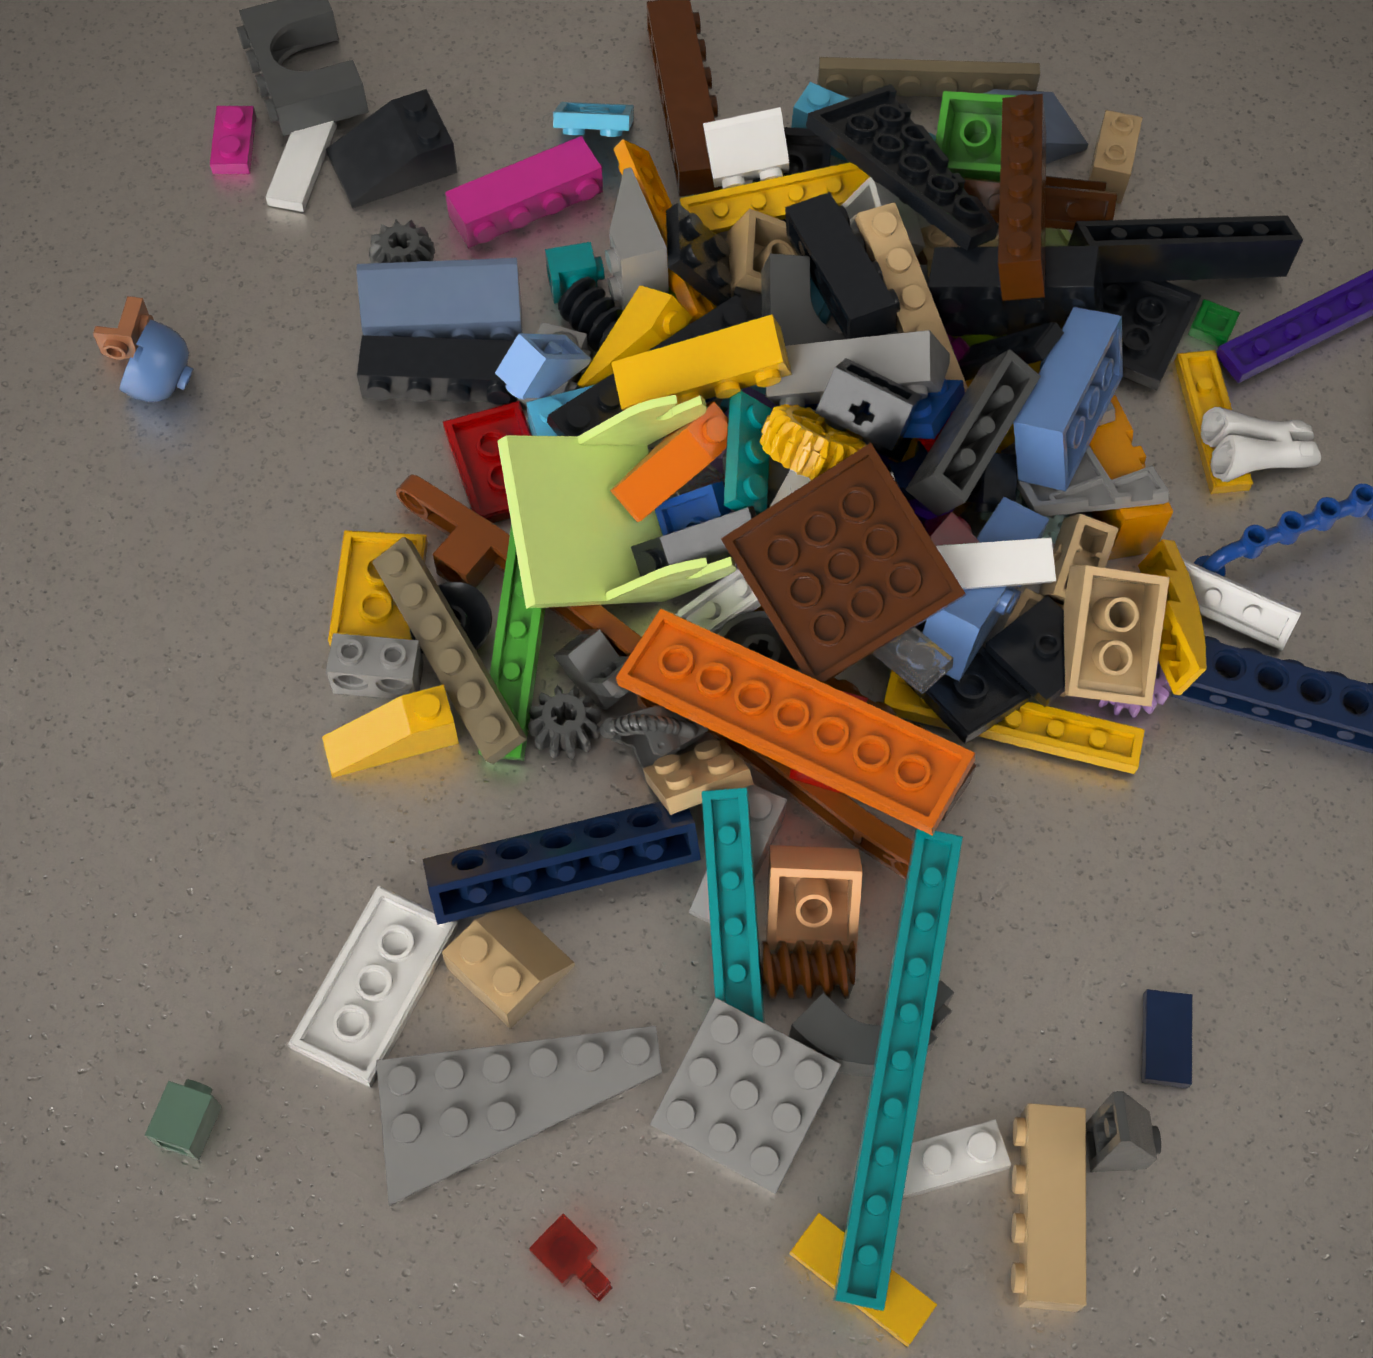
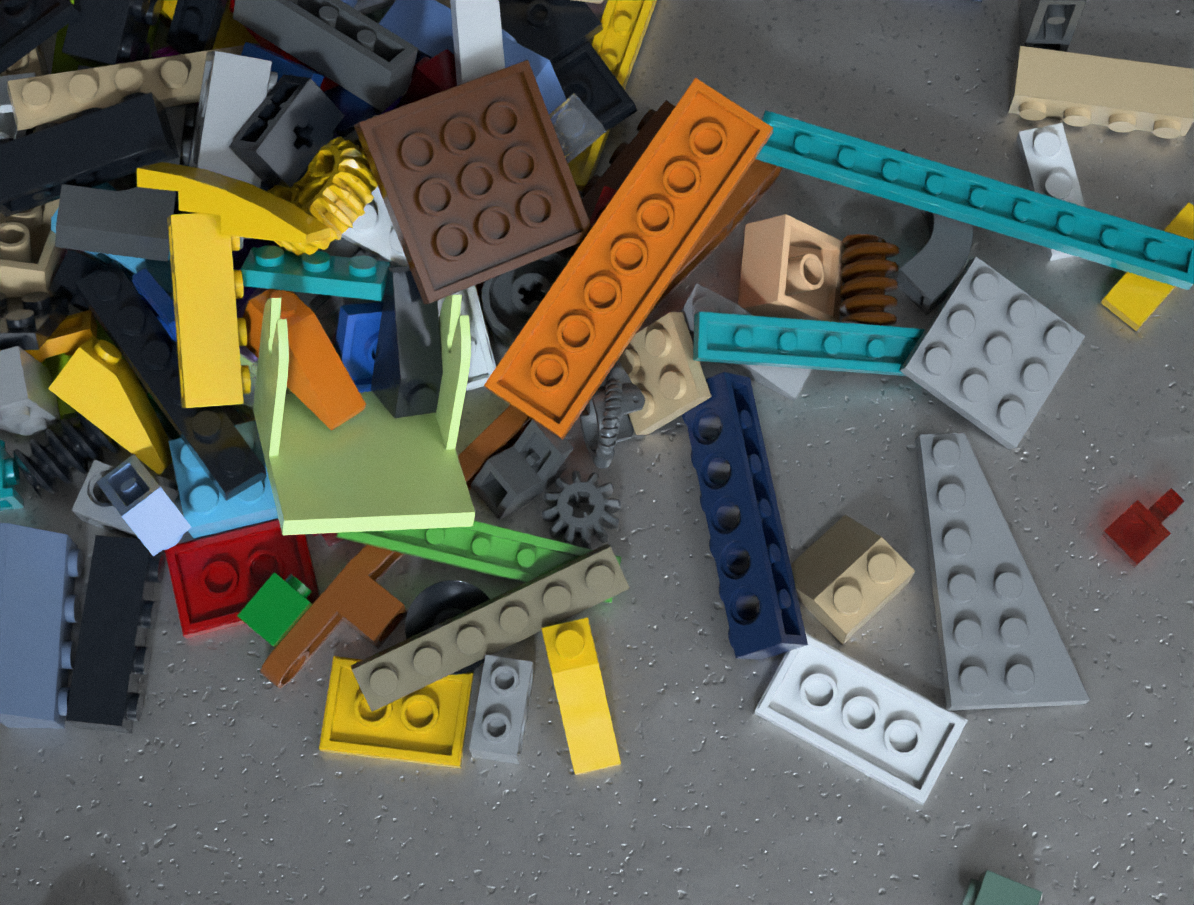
camera: 80 degrees left, 10 degrees up
none -> yellow slope [137,162,330,244]
none -> green brick [237,572,313,648]

